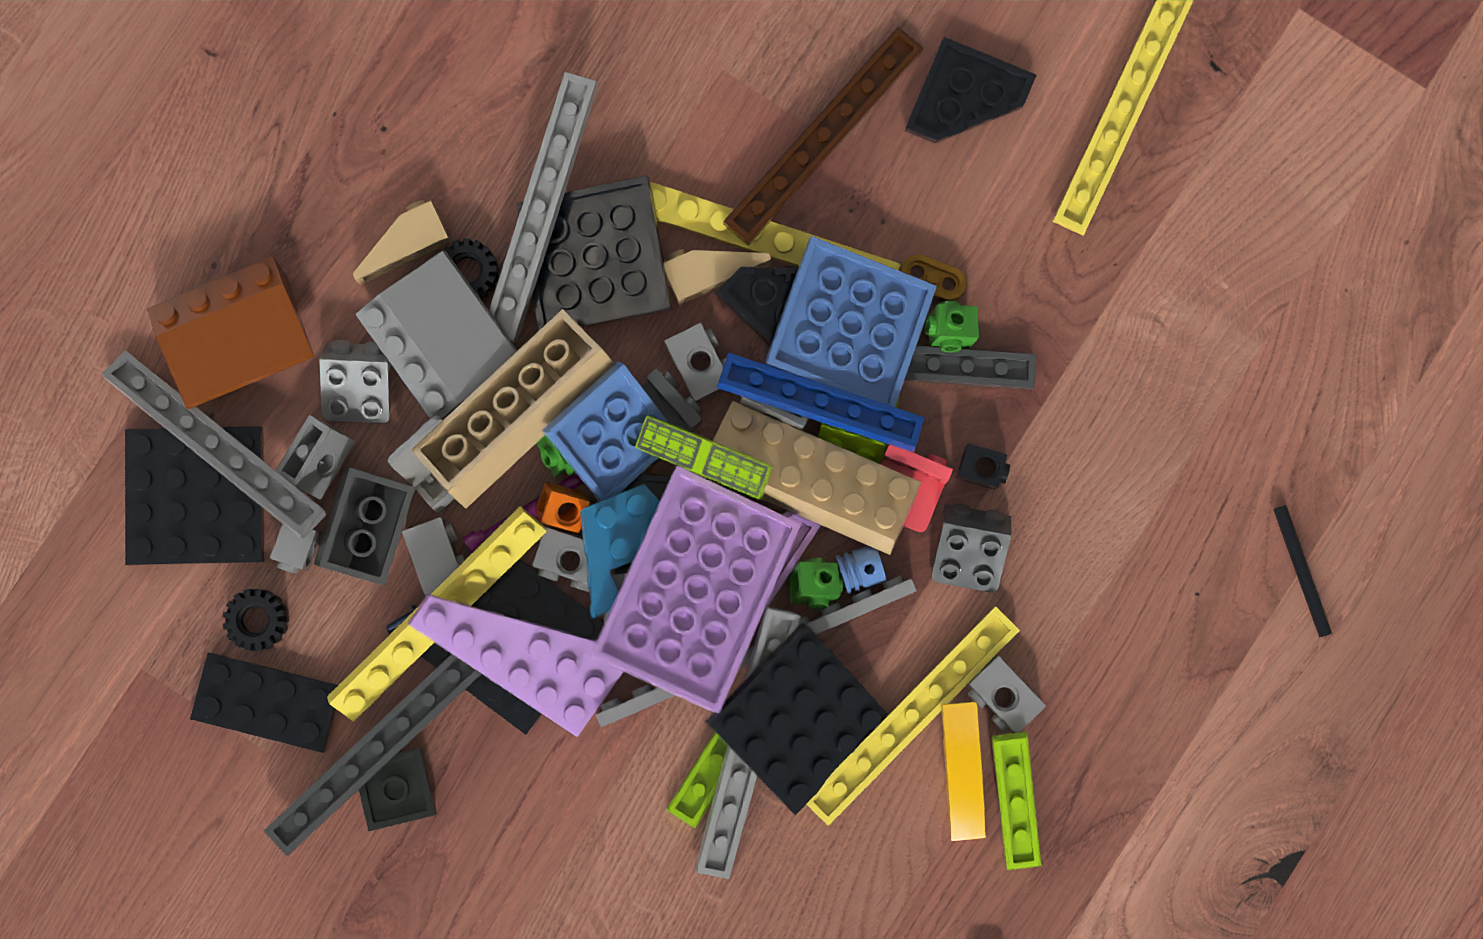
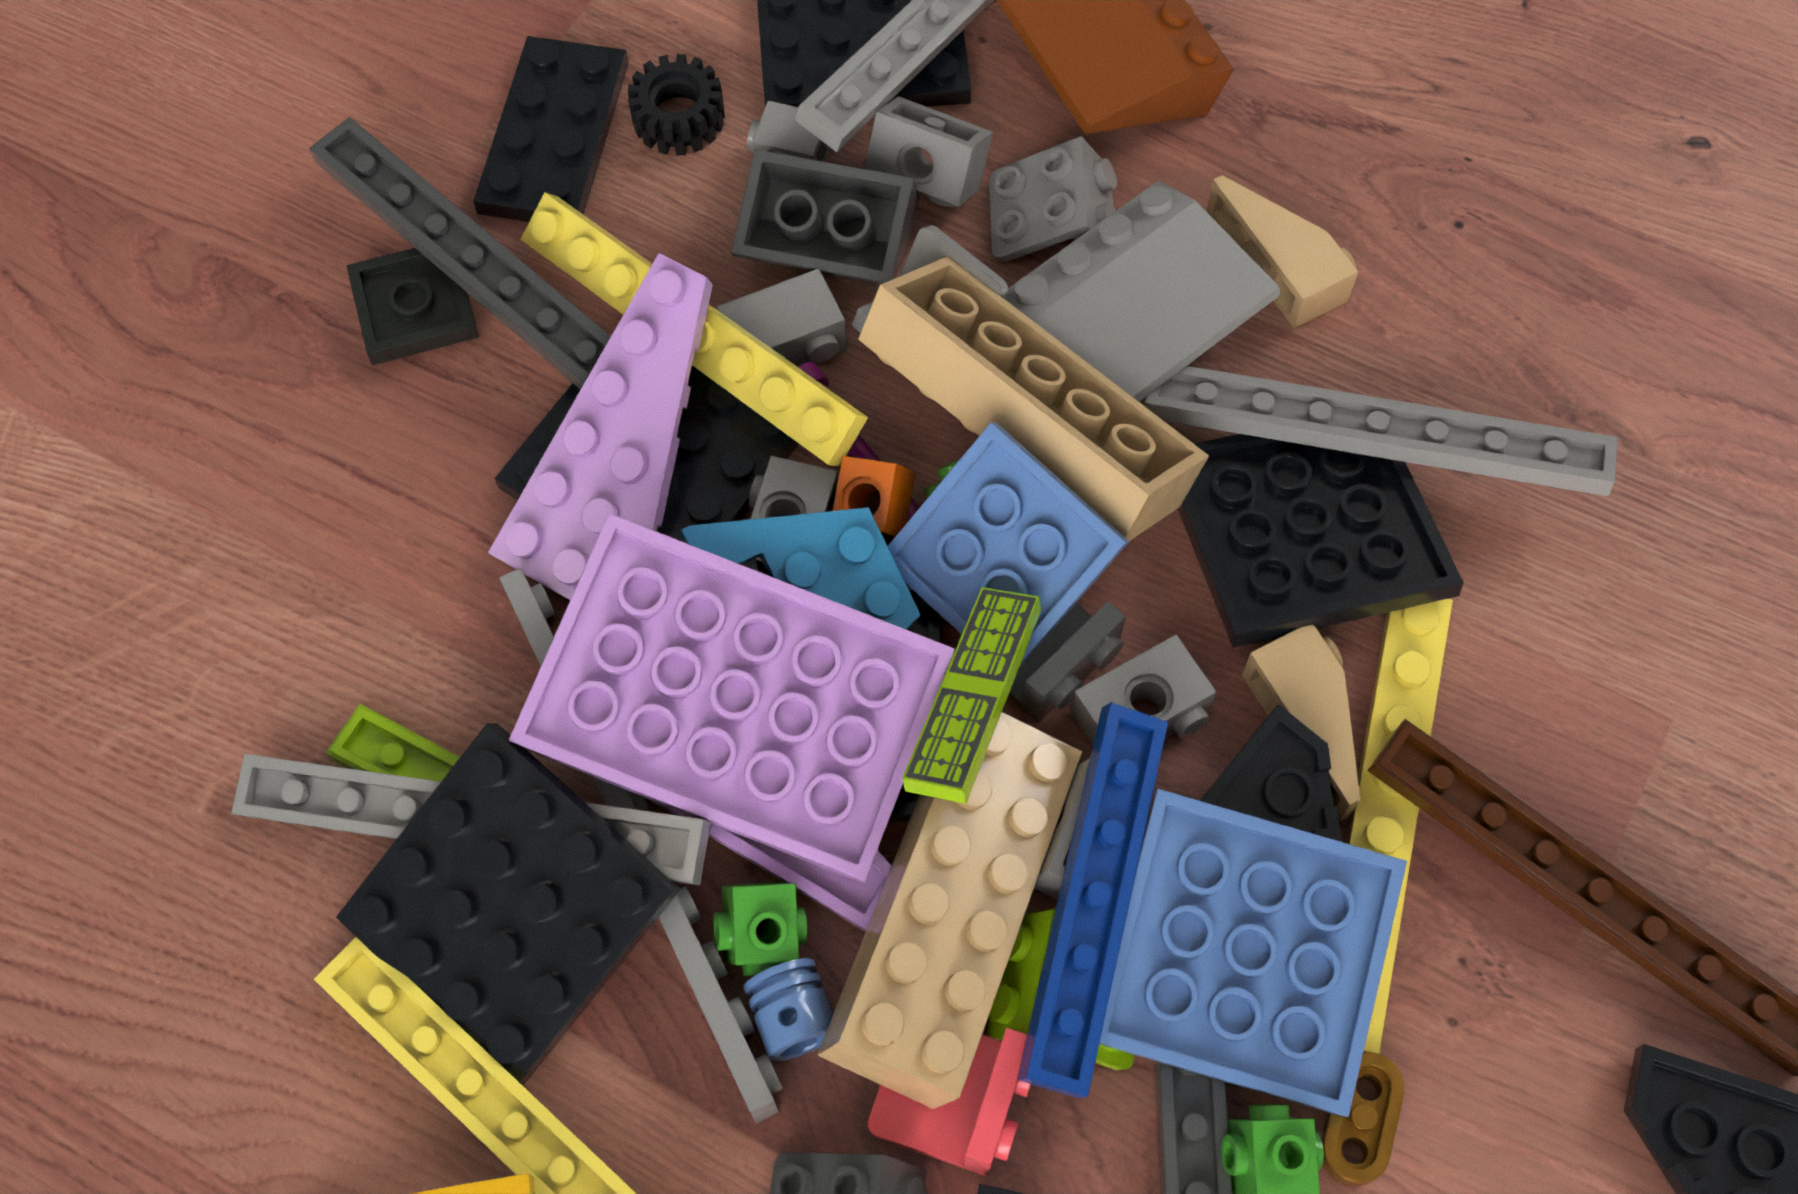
camera: 90 degrees right, 20 degrees down
black tyre [443,238,499,299] -> none

